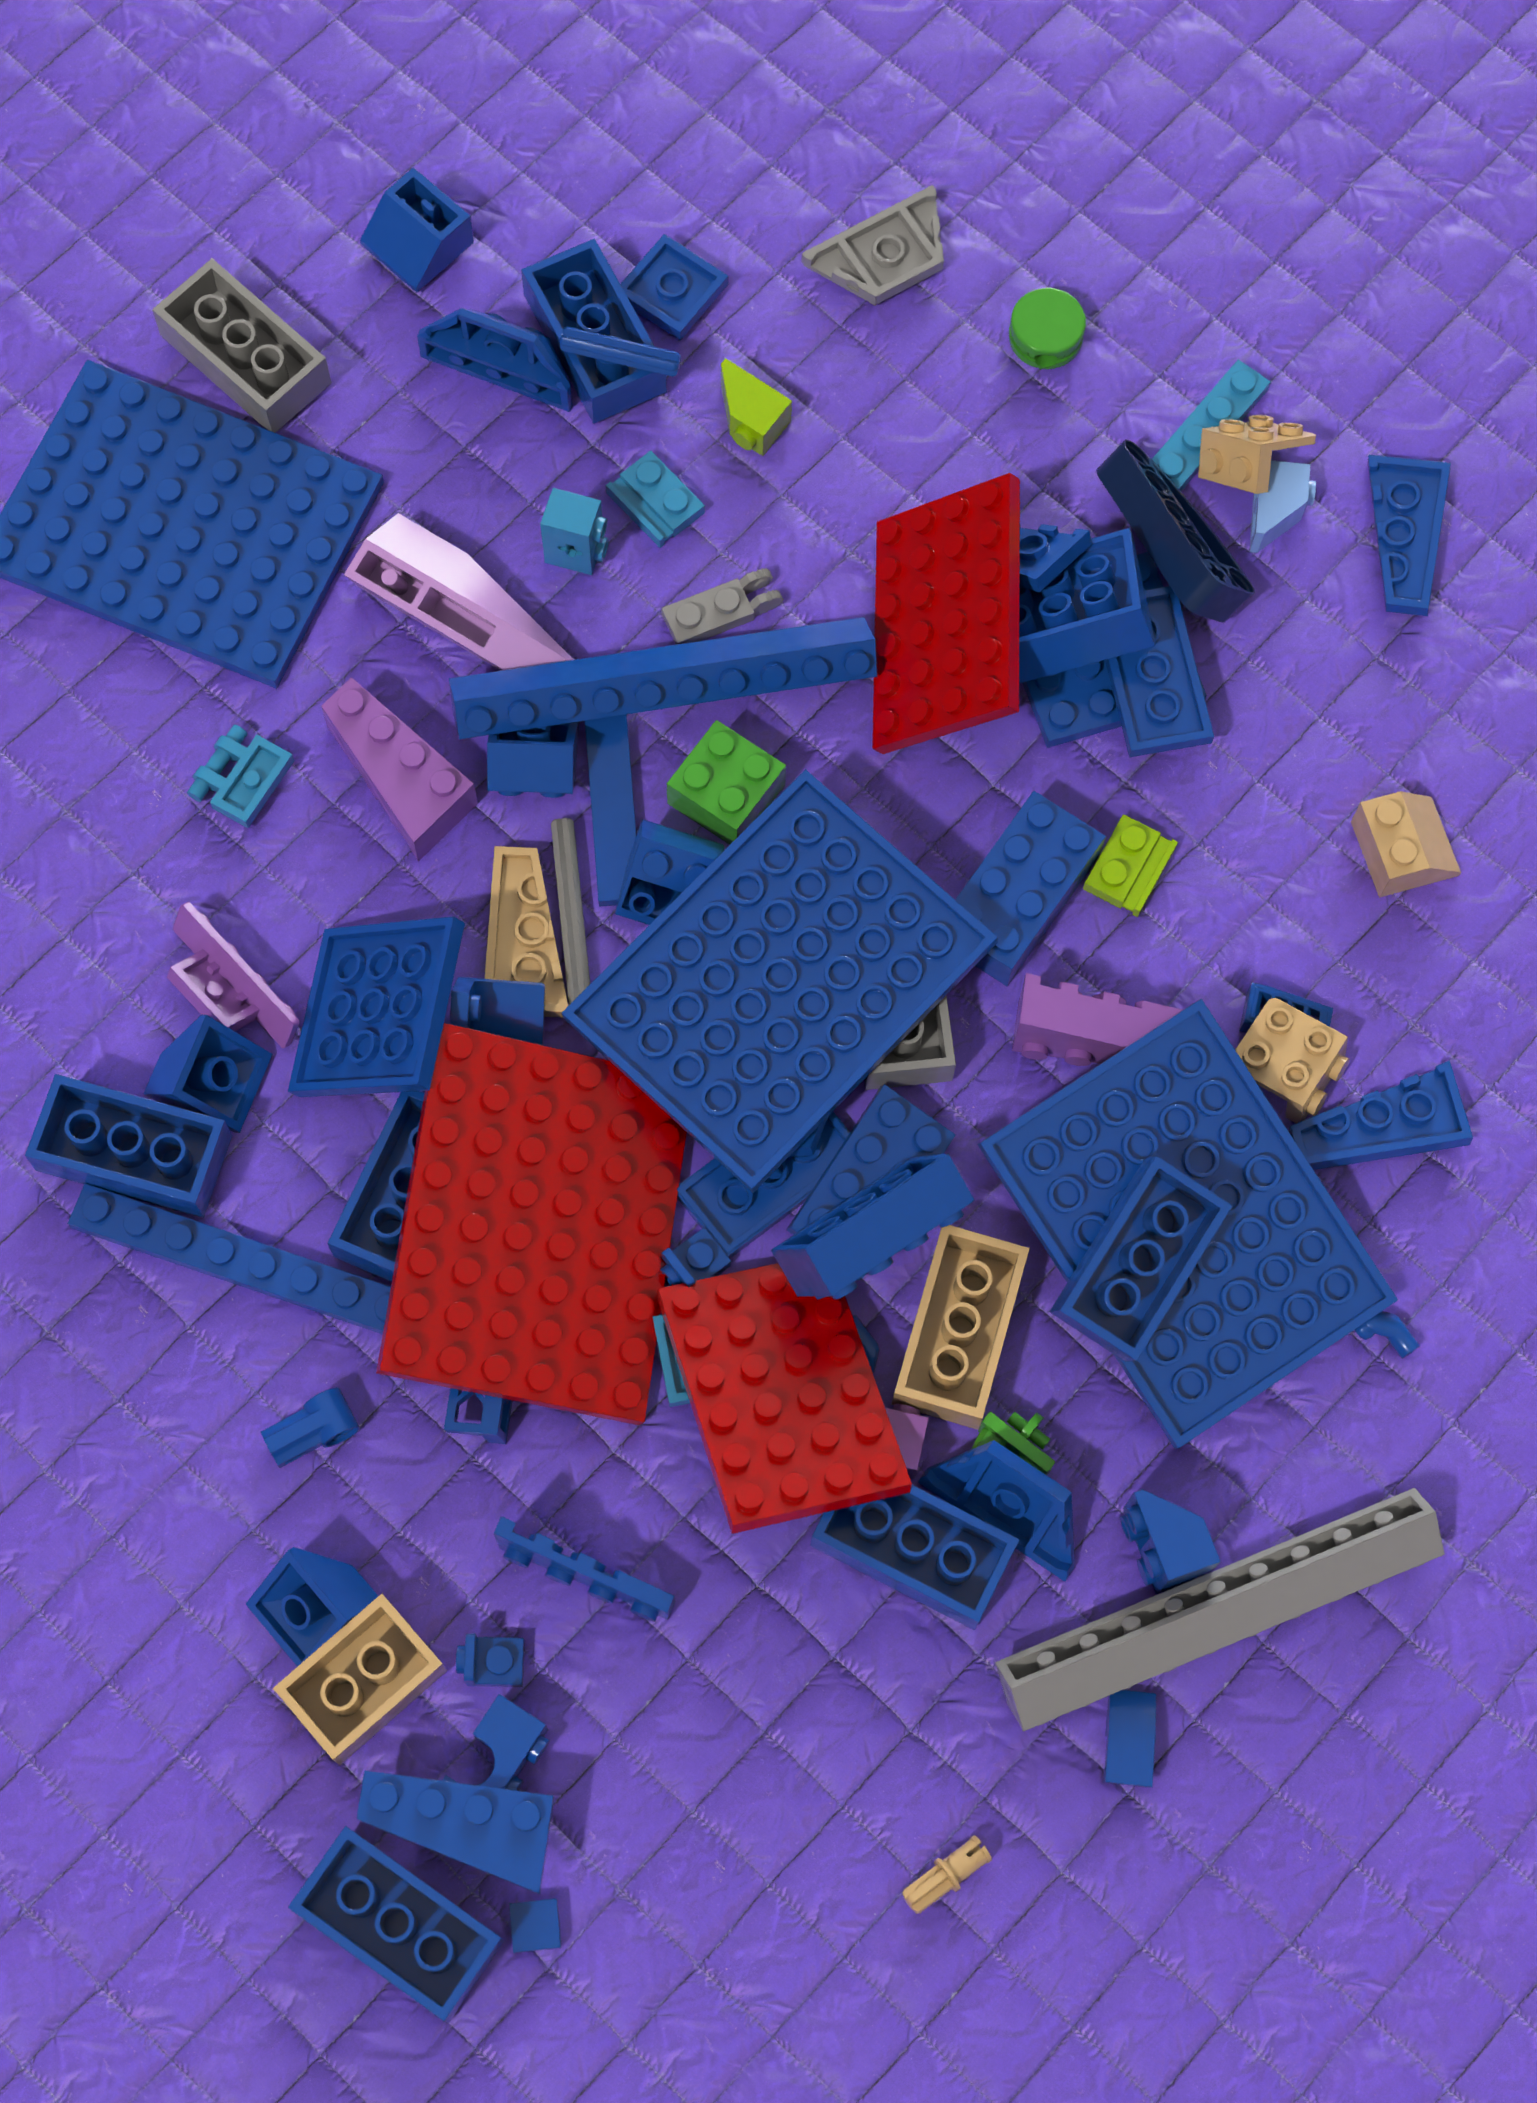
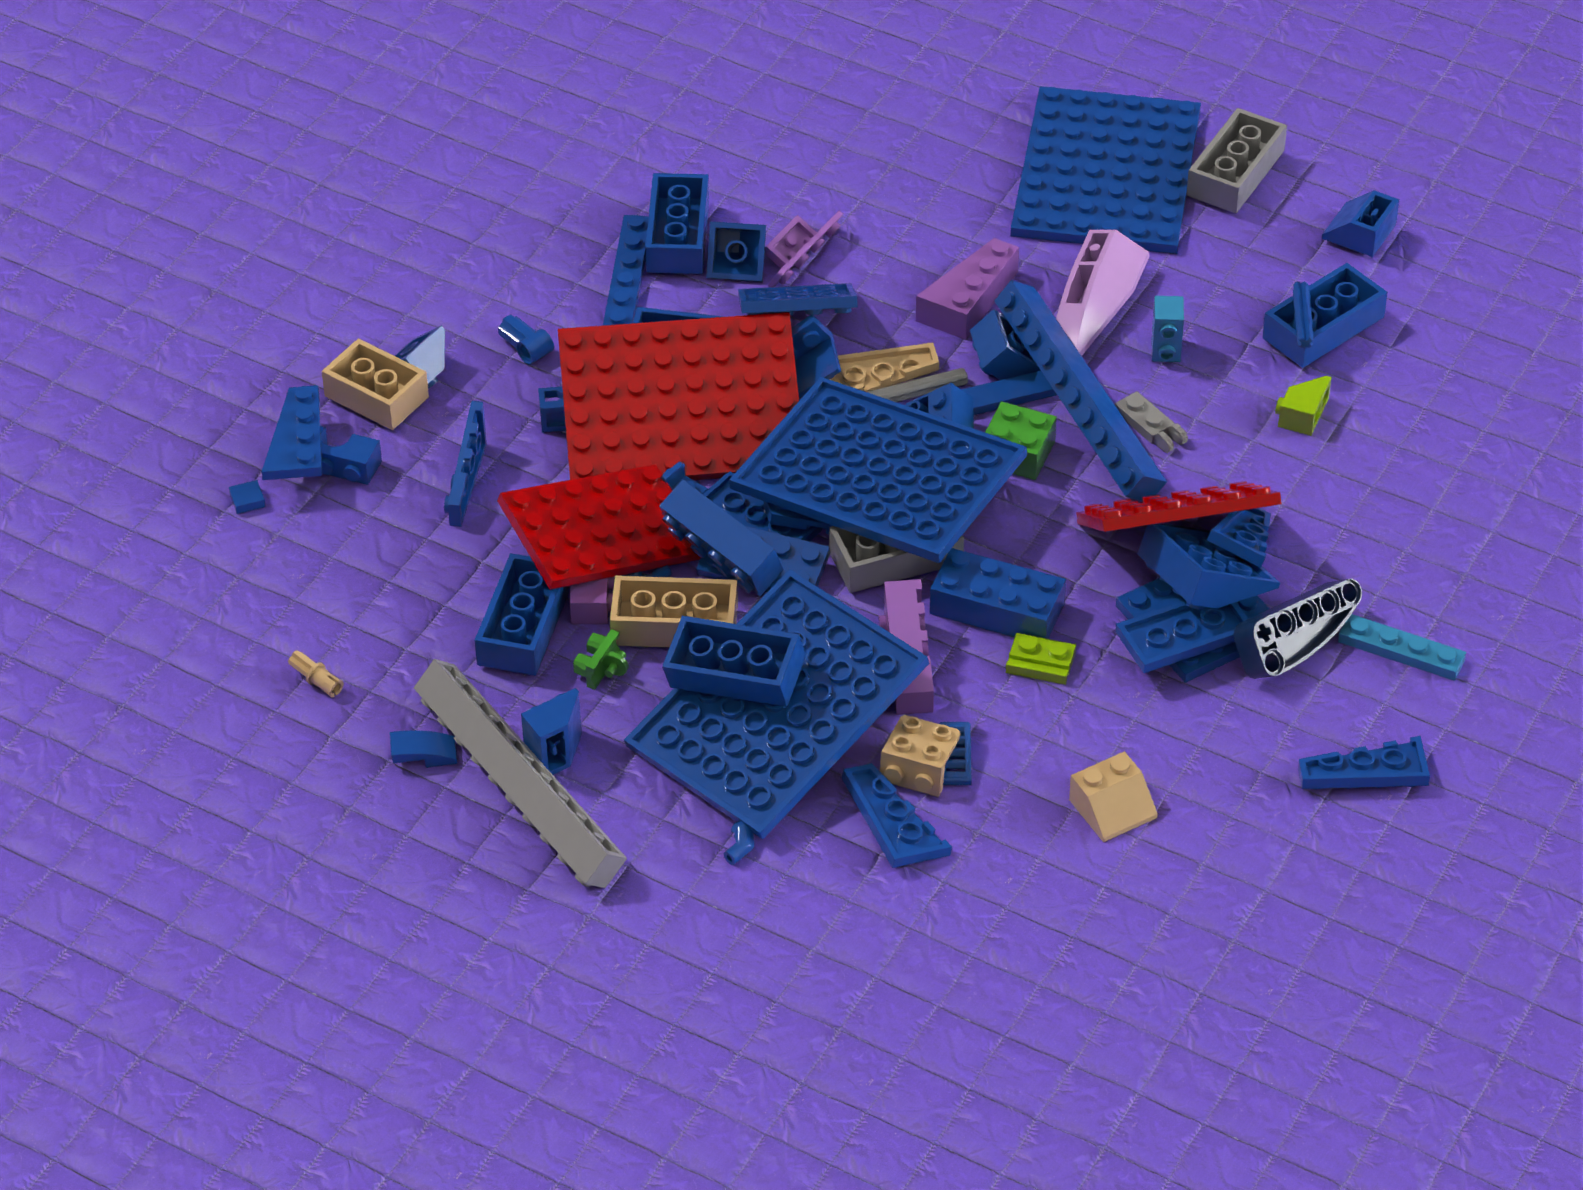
camera: 80 degrees right, 25 degrees down
dark azure plate [187,724,294,828] -> none
blue brick [288,1826,505,2023] -> none
blue wedge [417,308,572,412] -> none
blue bracket [456,1634,525,1687] -> none
dark azure plate [606,450,705,548] -> none
blue plate [620,234,729,341] -> none
light grey wing [801,185,944,305] -> none
blue wing [918,1440,1075,1582] -> none
bright green head [1009,288,1086,369] -> none
tan bracket [1198,415,1316,494] -> none
light blue slope [1249,460,1316,553] -> none

